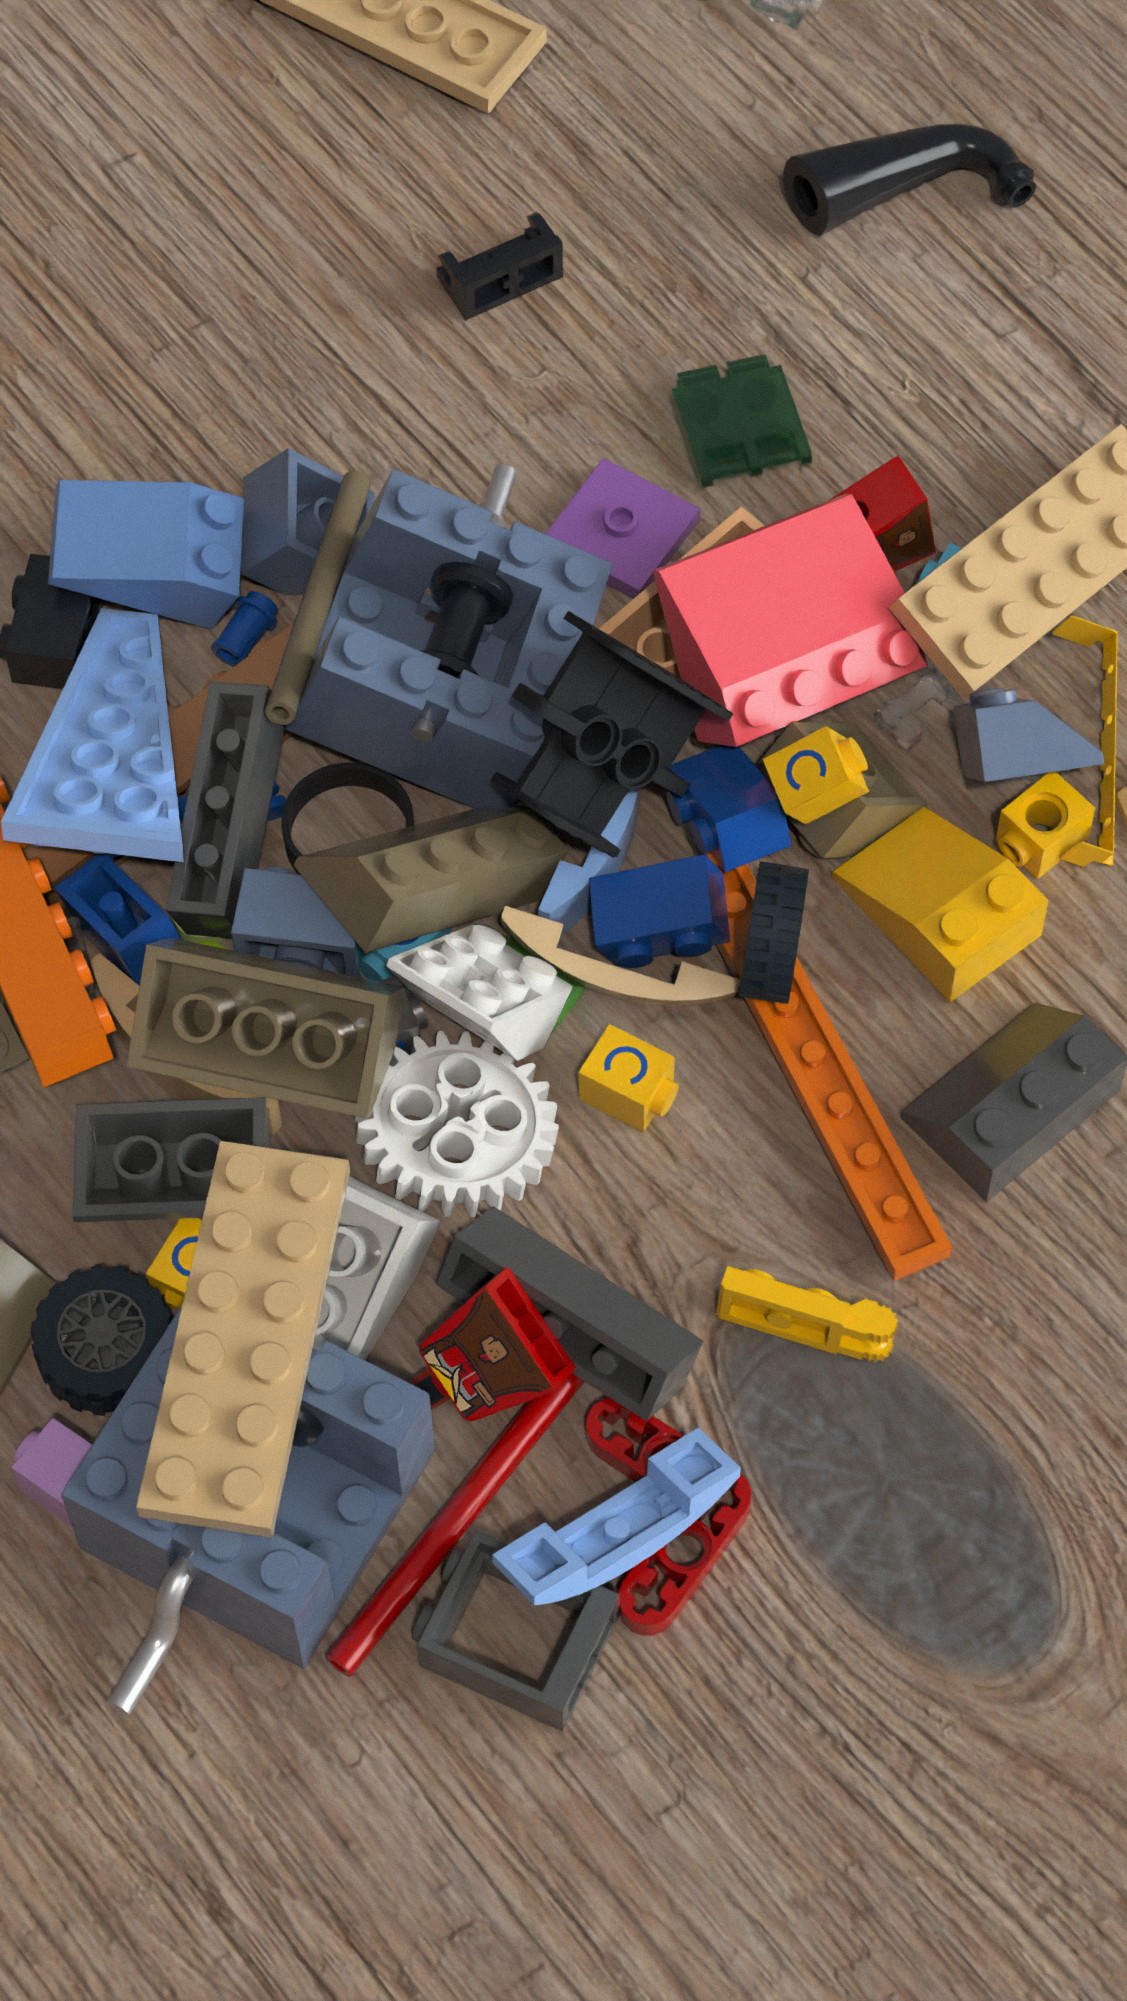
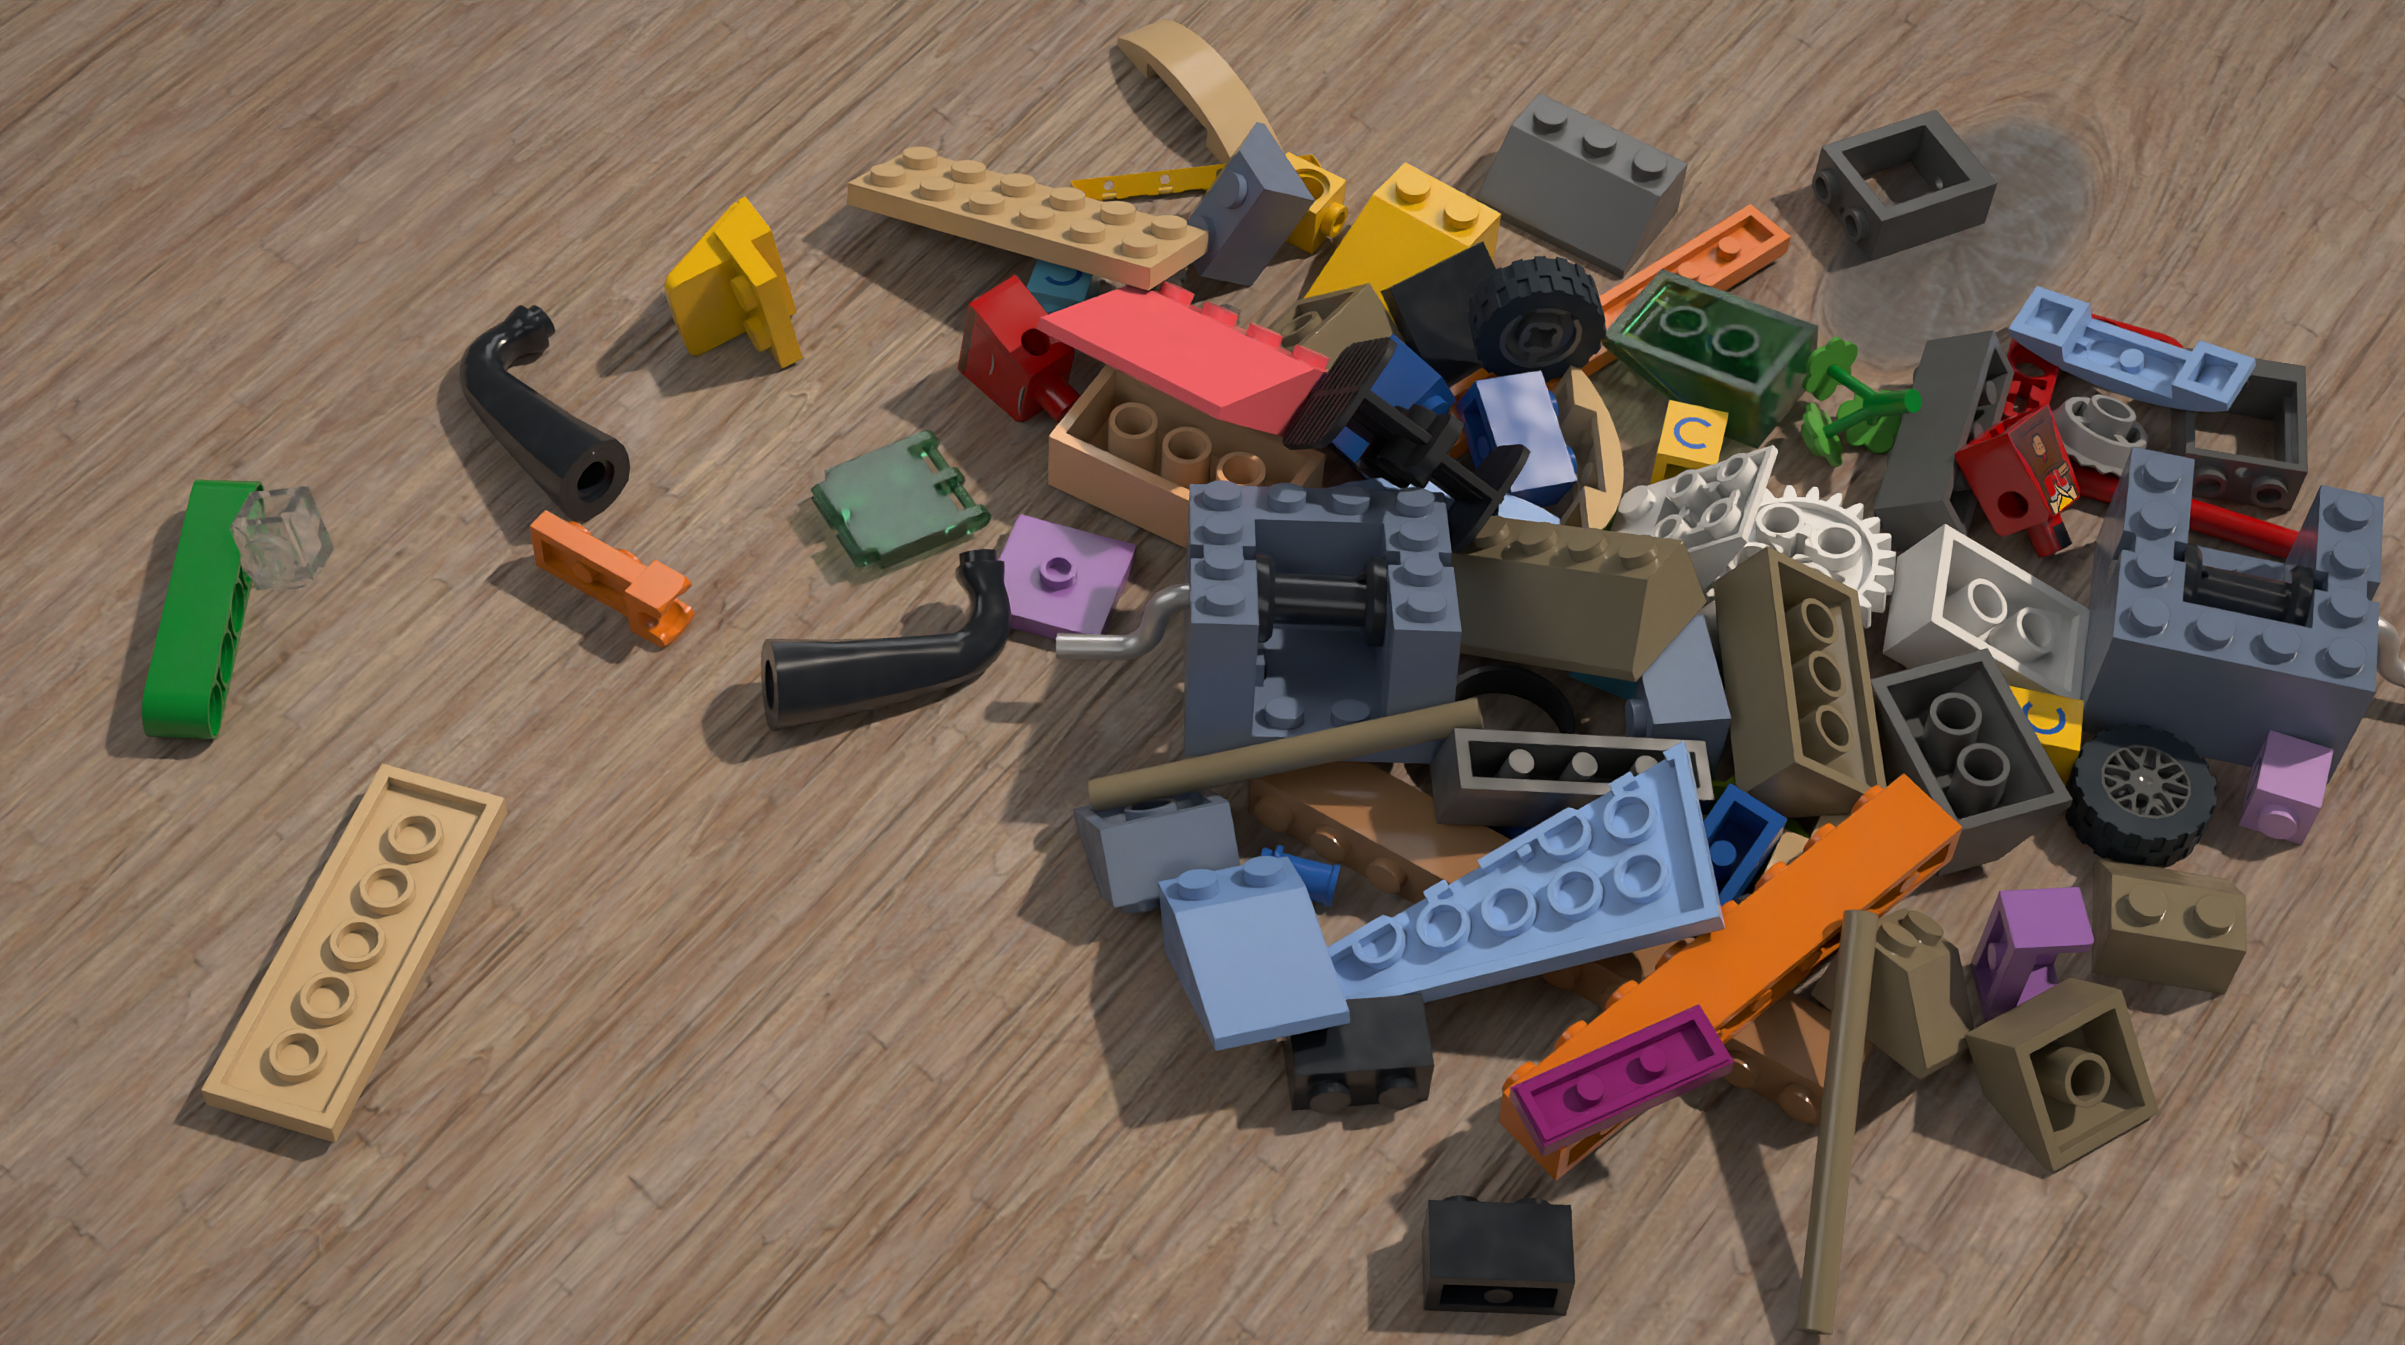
camera: 110 degrees left, 10 degrees down
tan plate [136,1141,350,1538] -> none
black hinge [436,212,563,321] -> none
yellow hinge [716,1266,898,1363] -> none
yellow brick [762,726,869,824] -> none
none -> orange plate [530,510,695,648]
none -> yellow piece [664,196,803,369]
none -> black animal [761,549,1012,731]
none -> black tile [1380,241,1496,388]
none -> clear green slope [1602,269,1818,449]
none -> bright green plant [1801,337,1922,468]
none -> dark grey window [1812,110,1997,261]
none -> light grey piece [2052,395,2148,478]

